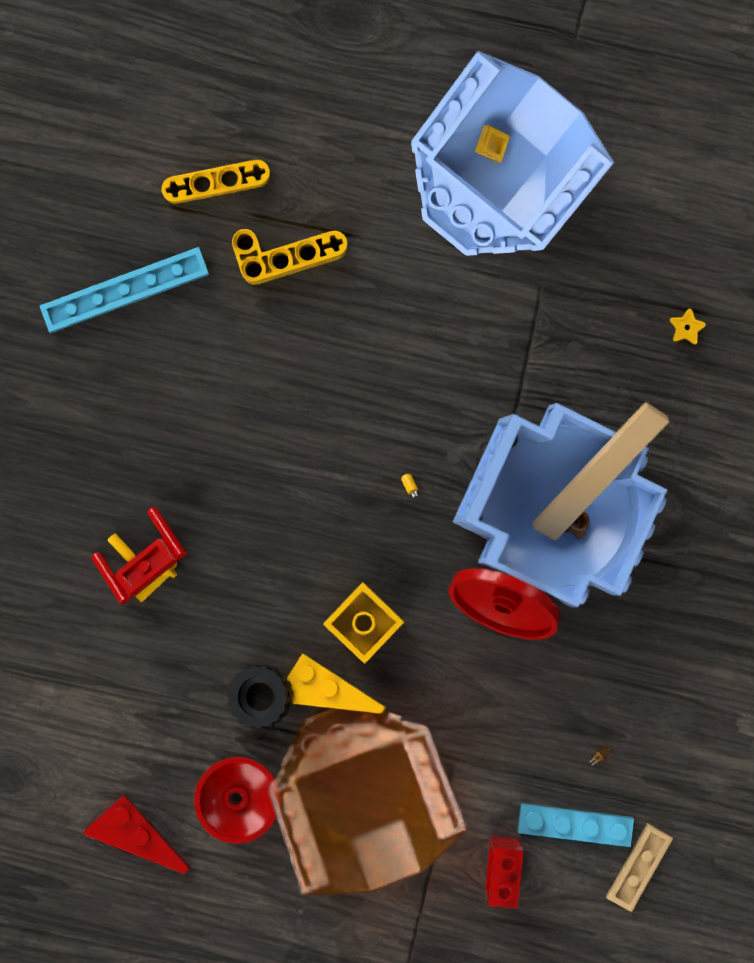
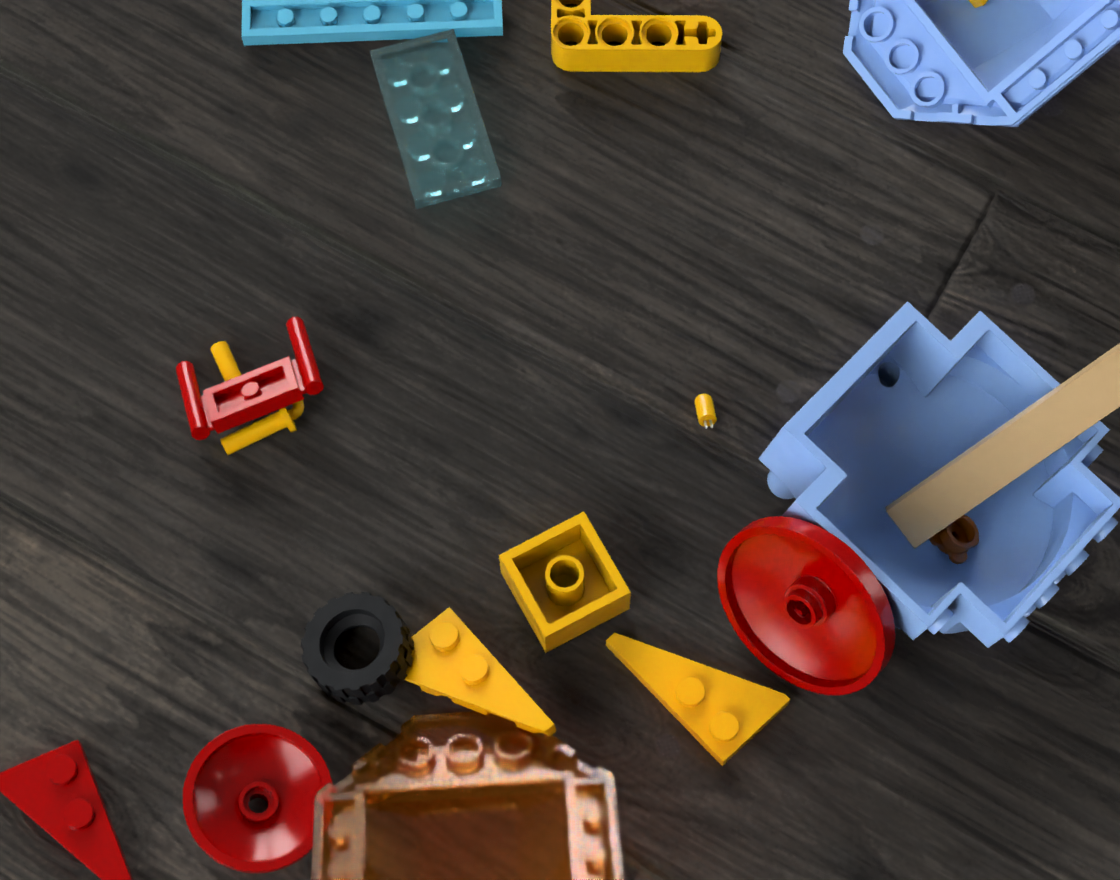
camera: 25 degrees right, 20 degrees down
none -> clear light blue plate [369,29,502,209]
none -> yellow wing [606,632,791,766]

